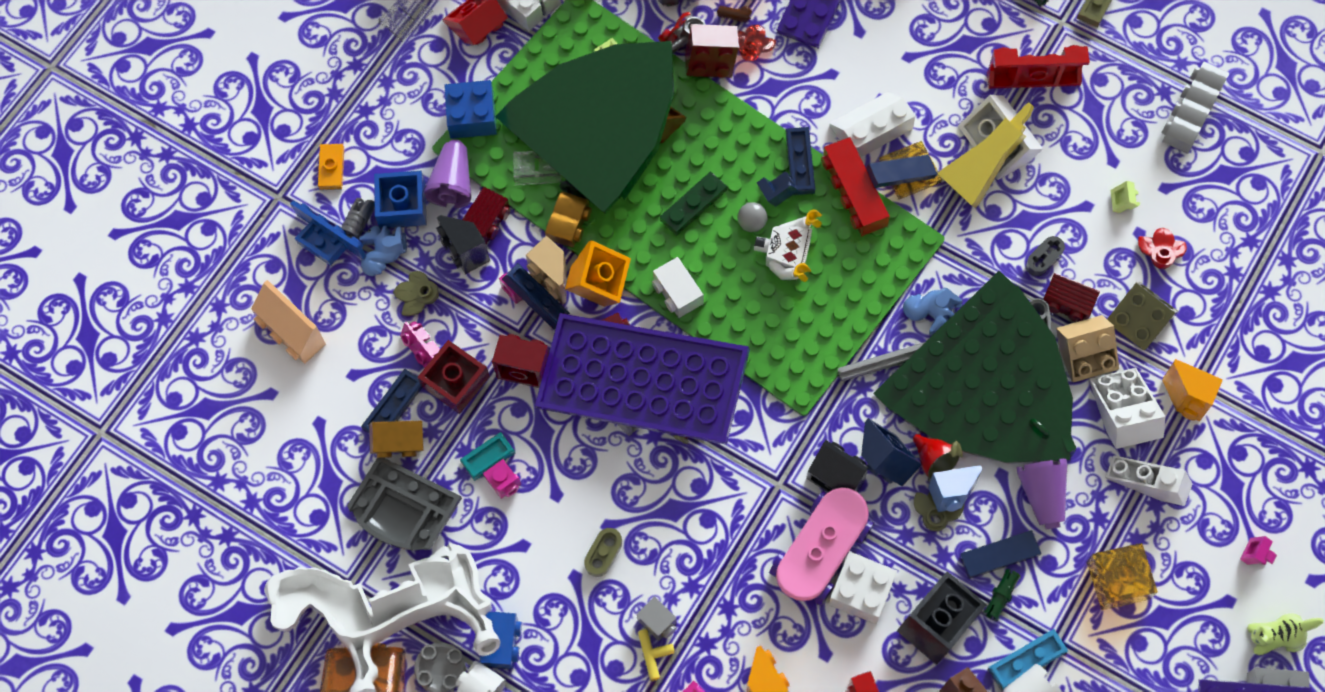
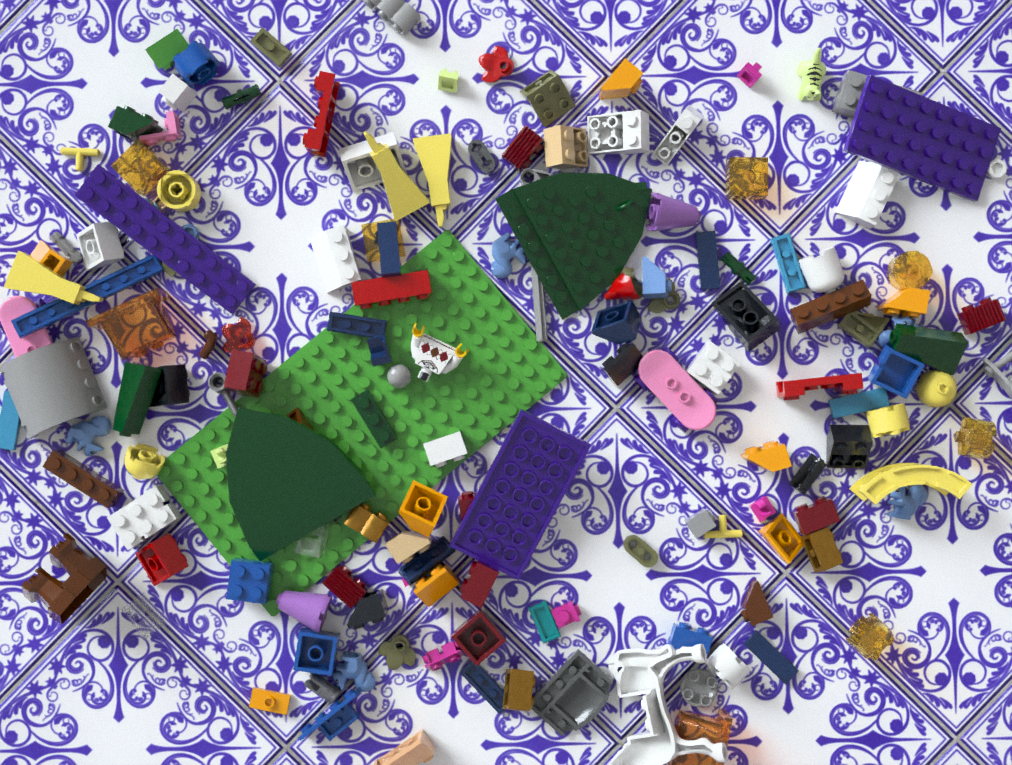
camera: 75 degrees left, 20 degrees up
red plate [658,12,691,42] -> none
none -> light yellow piece [413,133,452,228]
none -> light orange slope [413,563,460,607]

